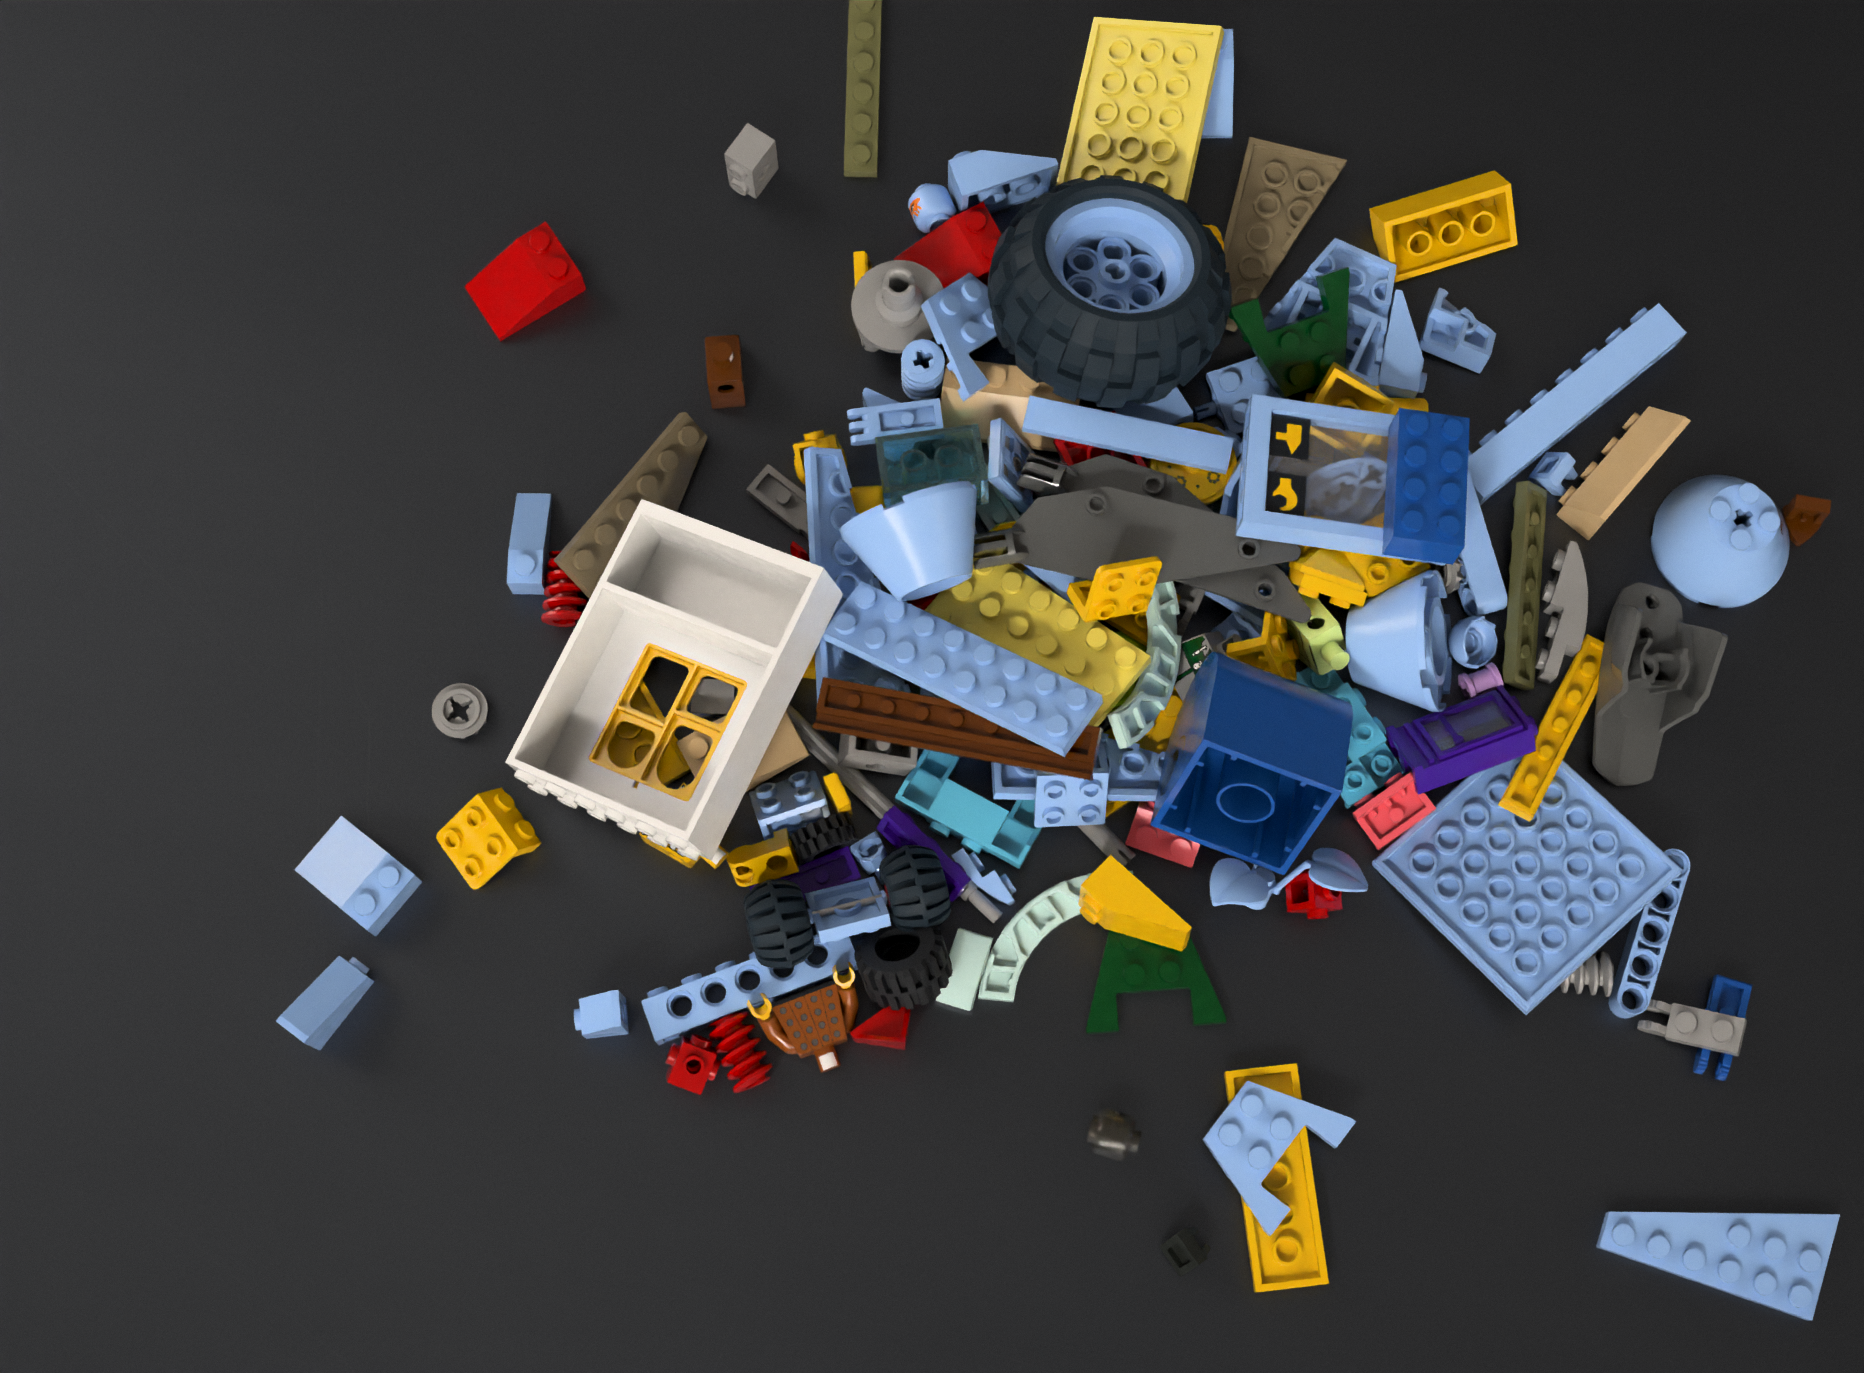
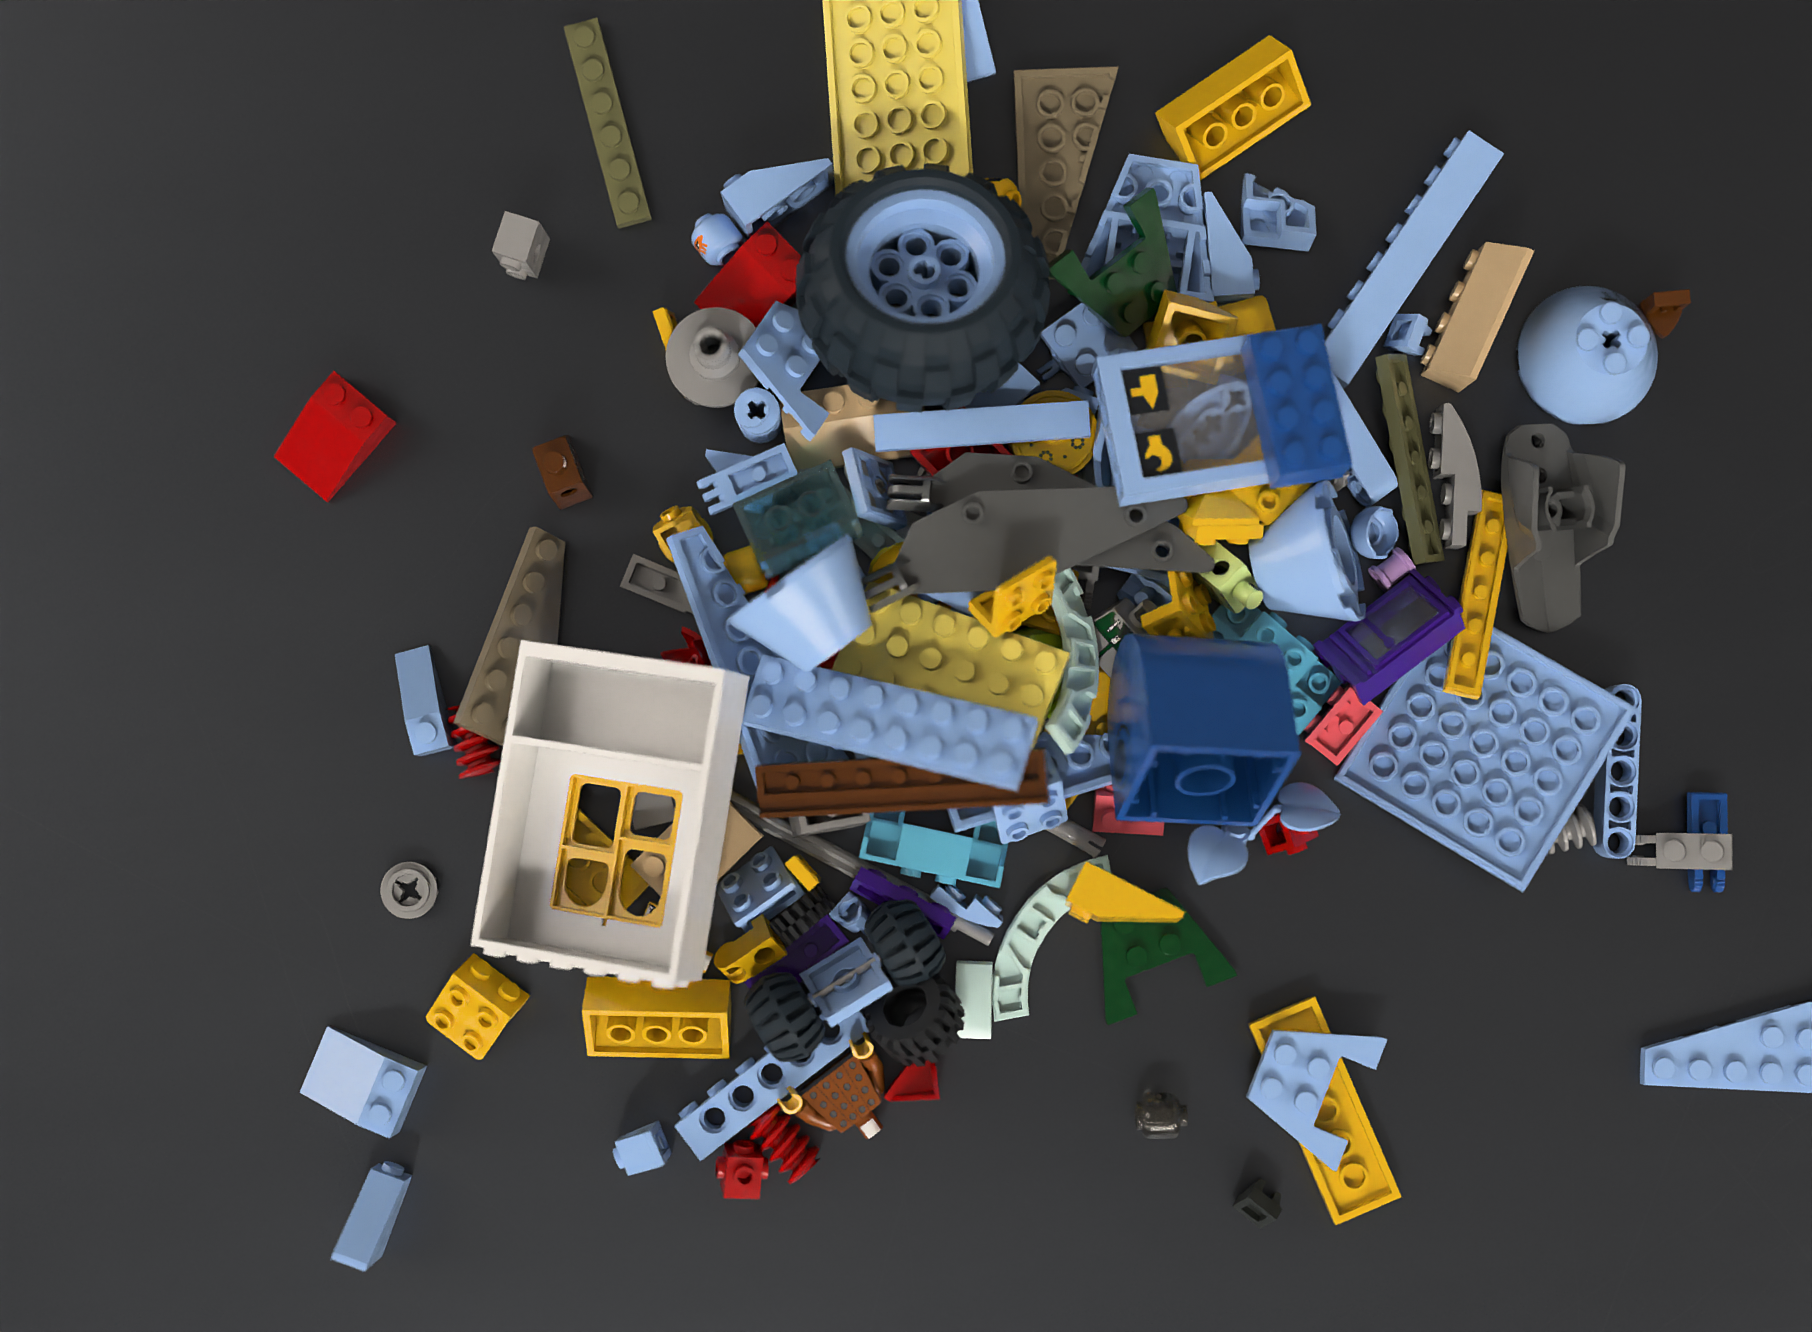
camera: 15 degrees left, 10 degrees up
none -> yellow slope [582,976,732,1059]

